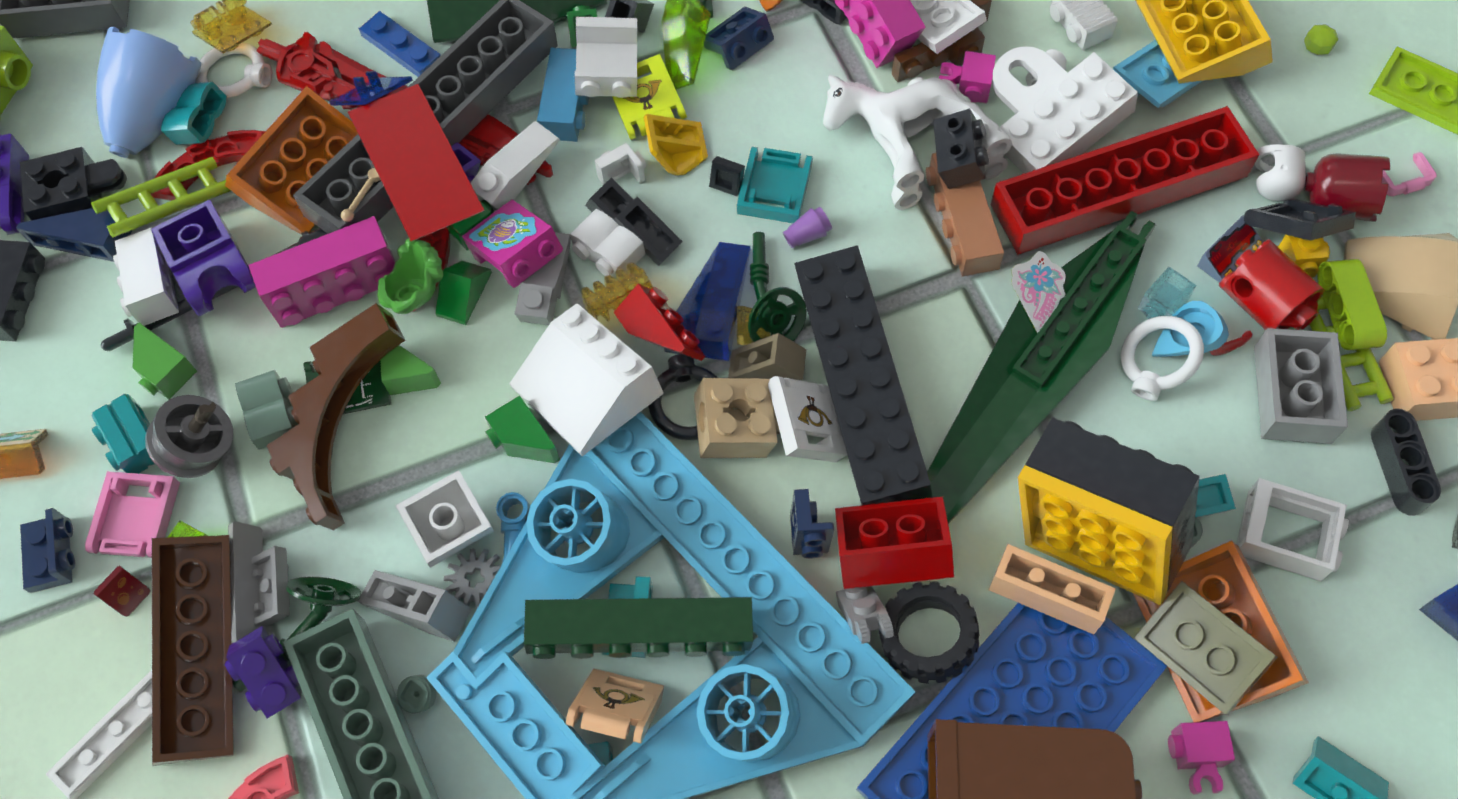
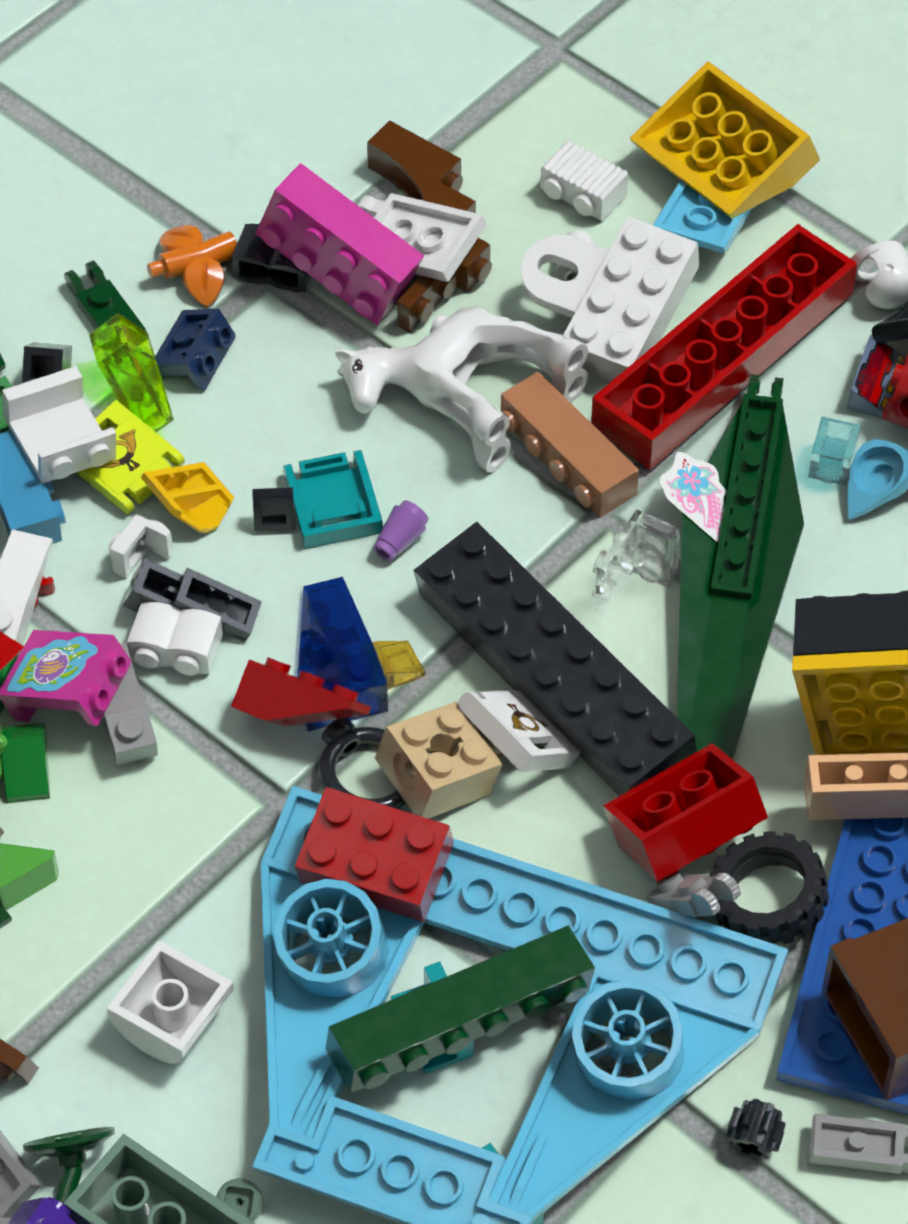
camera: 30 degrees left, 10 degrees down
light grey slope [357,570,471,642] -> none
light grey gear [443,548,501,609] -> none
green slope [485,395,560,463] -> none
dark azure pin [496,492,530,562] -> none
white slope [510,303,664,456] -> none
light nougat container [566,668,664,744] -> none
clear yellow piece [581,263,653,322] -> none
dark tan slope [728,333,807,380] -> none
dark green dish [748,232,807,342] -> none
dark blue bracket [790,489,834,559] -> none
black brick [933,108,989,189] -> none
dark pink brick [939,51,996,103] -> none
white piece [1121,316,1204,401] -> none
lime tile [1304,24,1338,55] -> none
none -> red brick [295,787,454,922]
none -> clear bracket [592,509,680,617]

